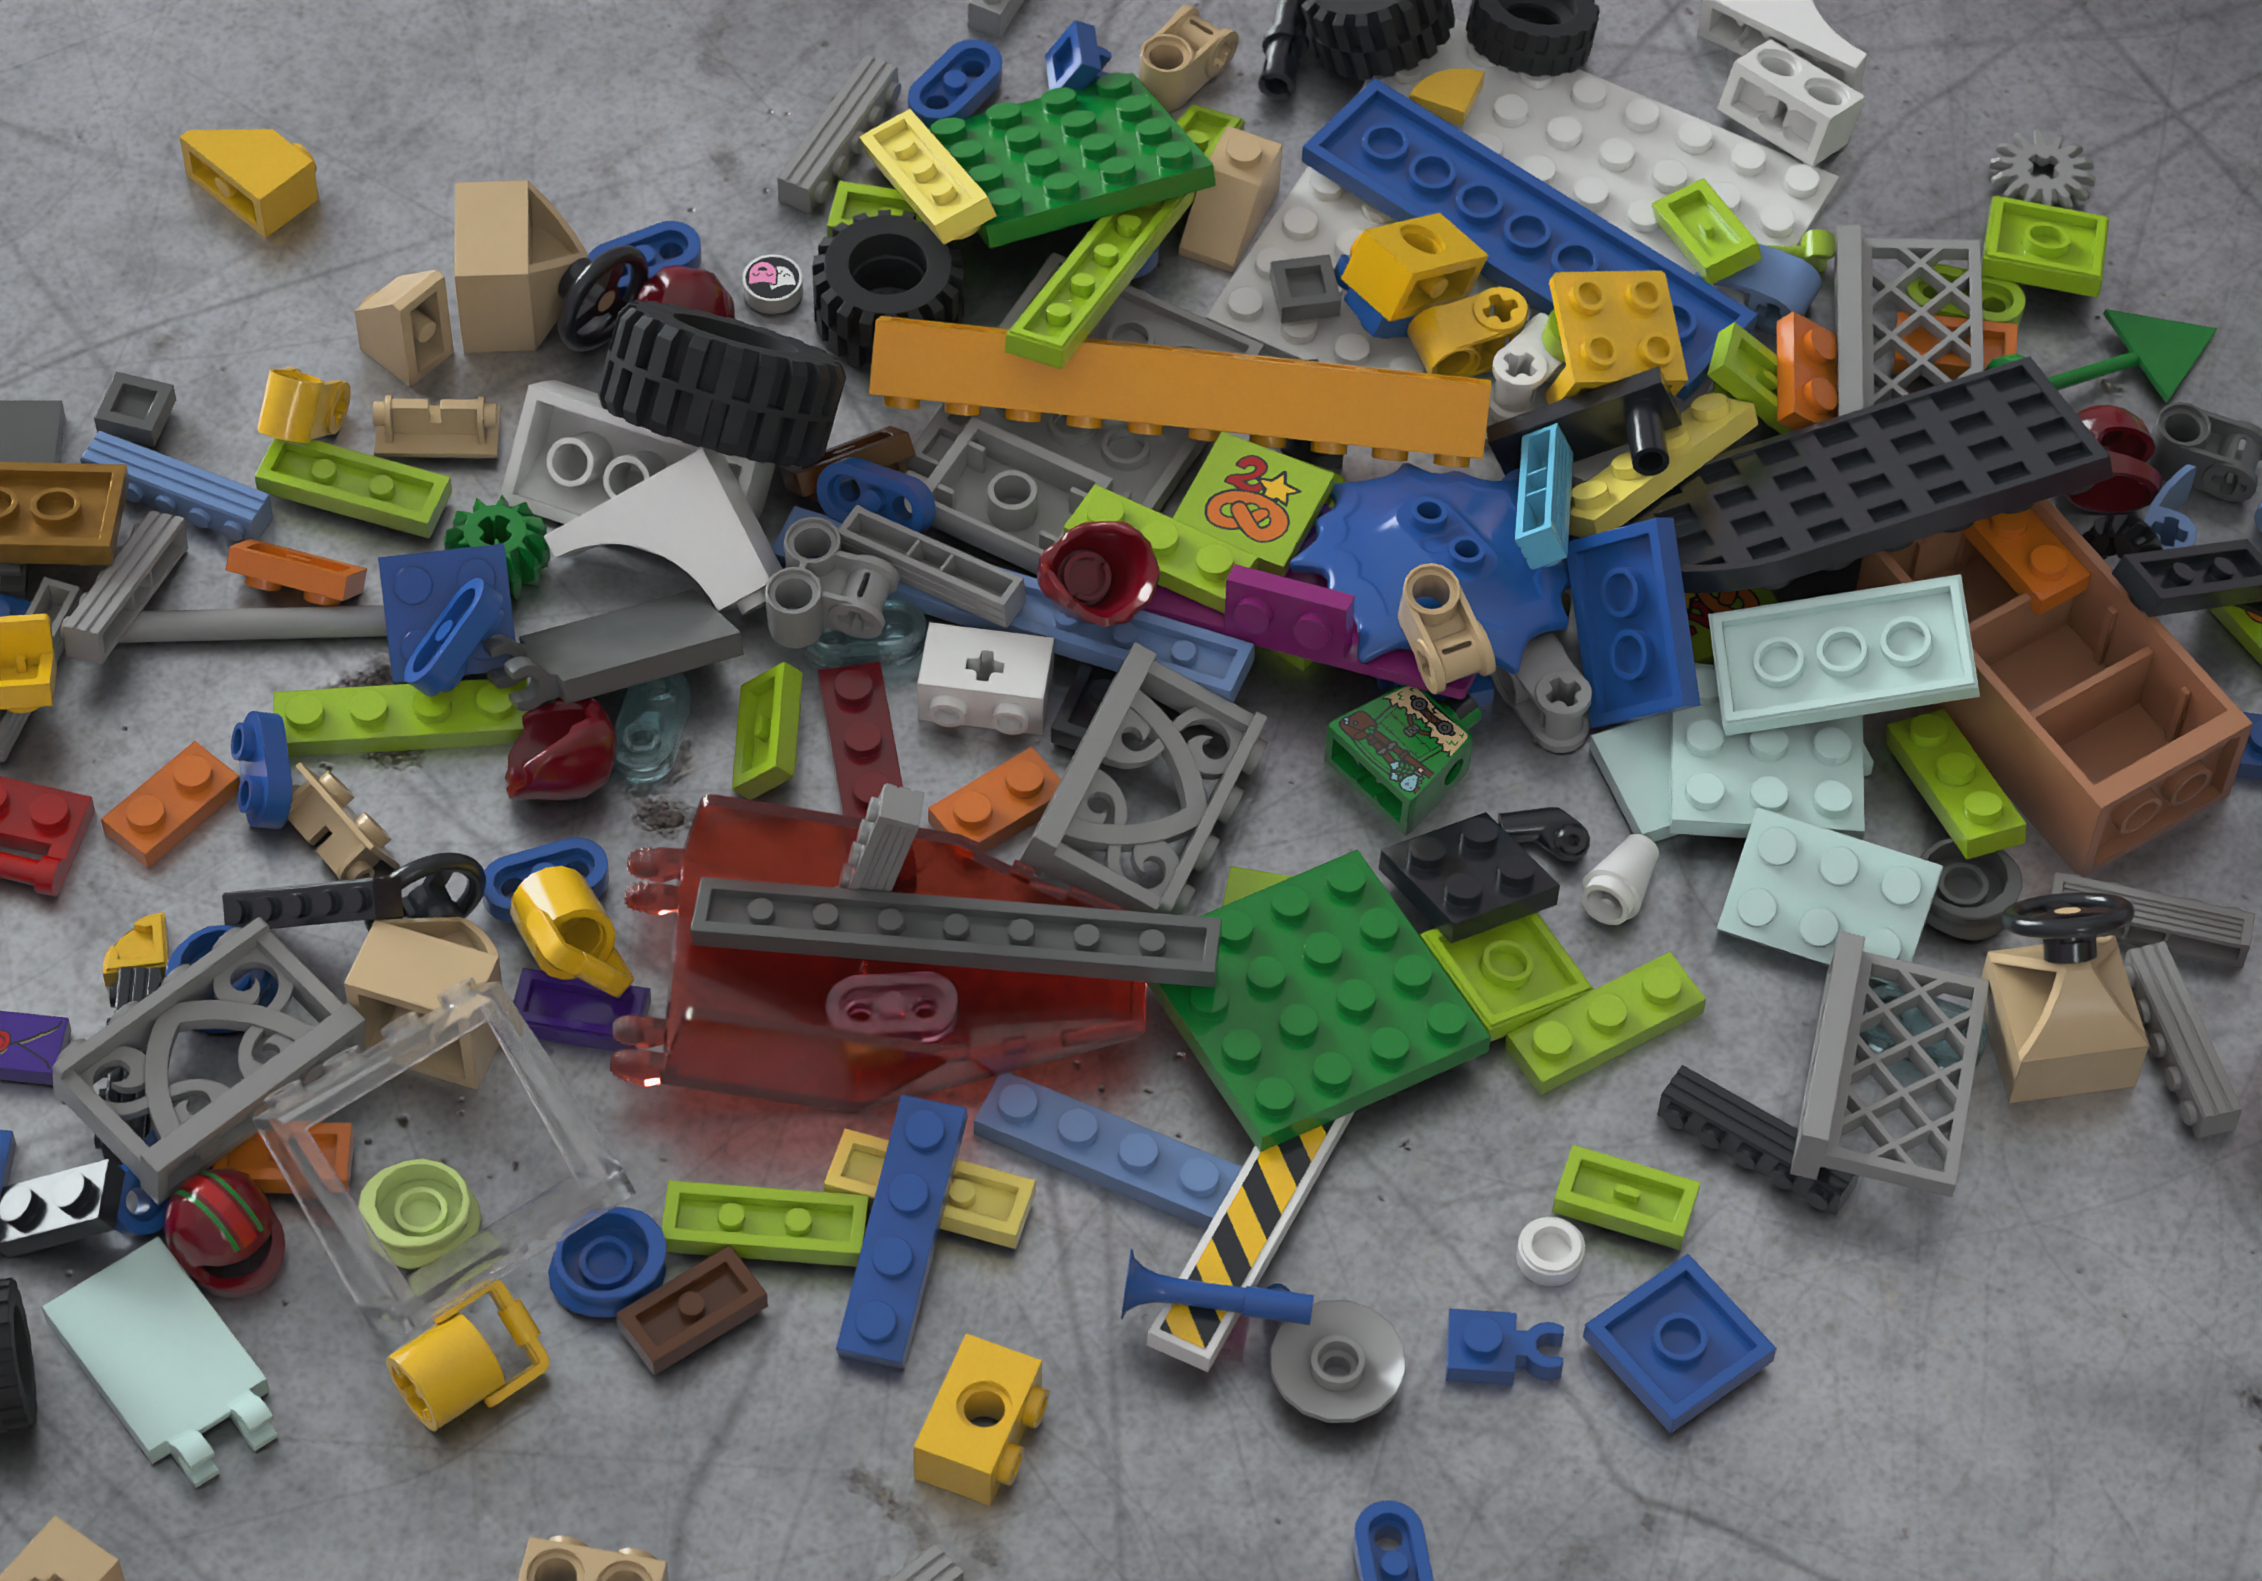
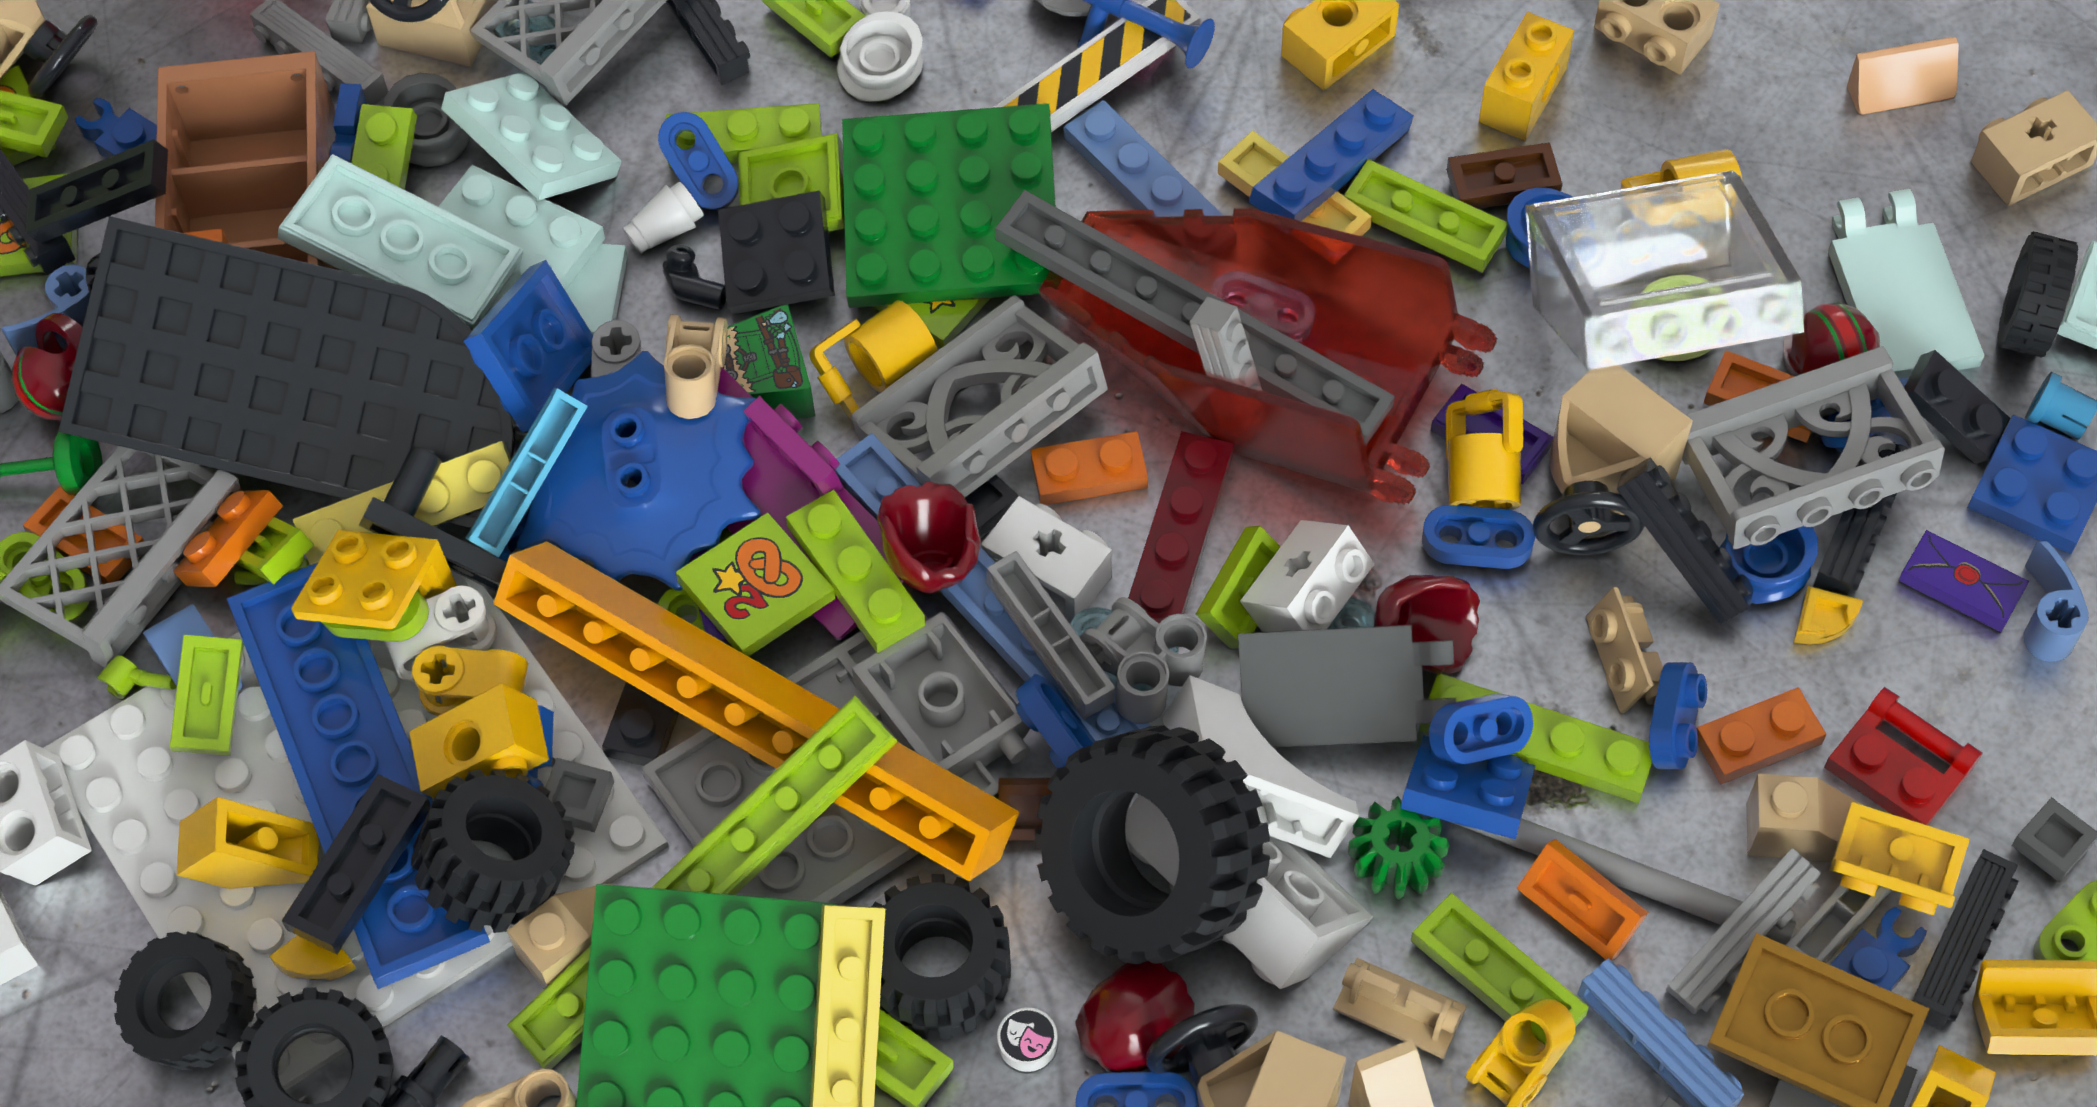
camera: 150 degrees left, 5 degrees up
none -> yellow slope [177,797,319,889]
none -> black plate [281,774,431,954]
none -> blue plate [329,84,367,163]
none -> black tyre [411,769,575,933]
none -> blue plate [658,112,739,211]
none -> yellow piece [809,300,937,419]
none -> white piece [837,11,923,102]
none -> white brick [1240,520,1374,632]
none -> yellow brick [1479,11,1575,141]
none -> tan slope [1746,773,1862,862]

